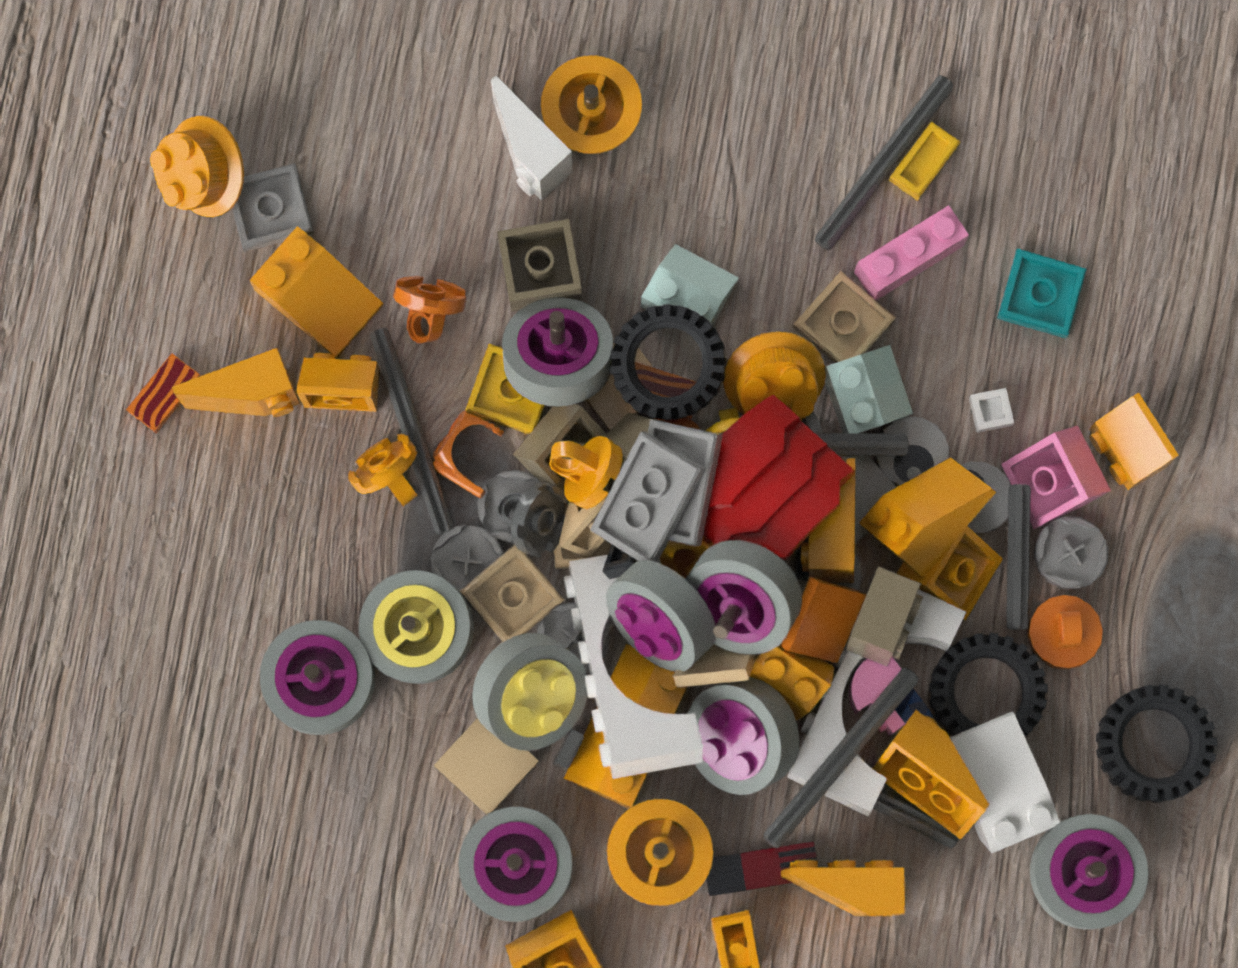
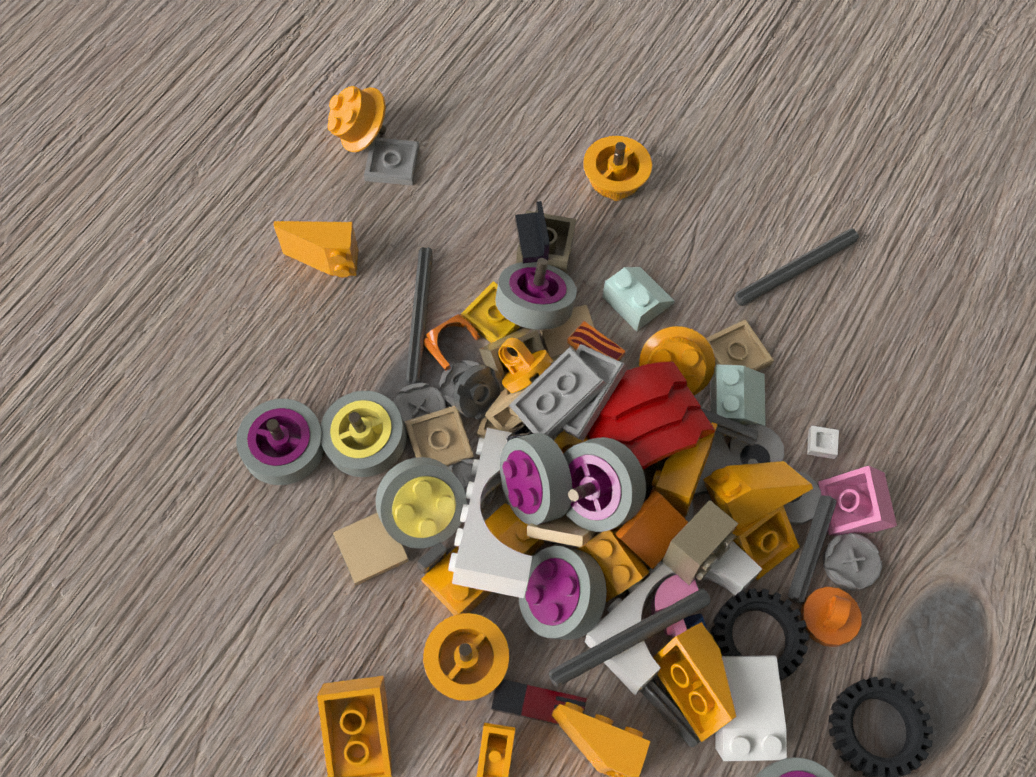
camera: 20 degrees right, 15 degrees down
tile [126,353,201,433] -> none
light orange slope [249,226,384,359] -> none
light orange slope [297,353,380,412] -> none
light orange tile [348,434,418,507] -> none
orange tile [393,276,466,344] -> none
wheel [459,807,573,922] -> none
white slope [491,76,573,201] -> none
black tyre [610,304,727,420] -> none
bright pink brick [854,205,969,300] -> none
yellow tile [889,121,960,201] -> none
teal tile [996,248,1087,339] -> none
light orange slope [1089,393,1179,490] -> none
none -> black panel [515,201,550,264]

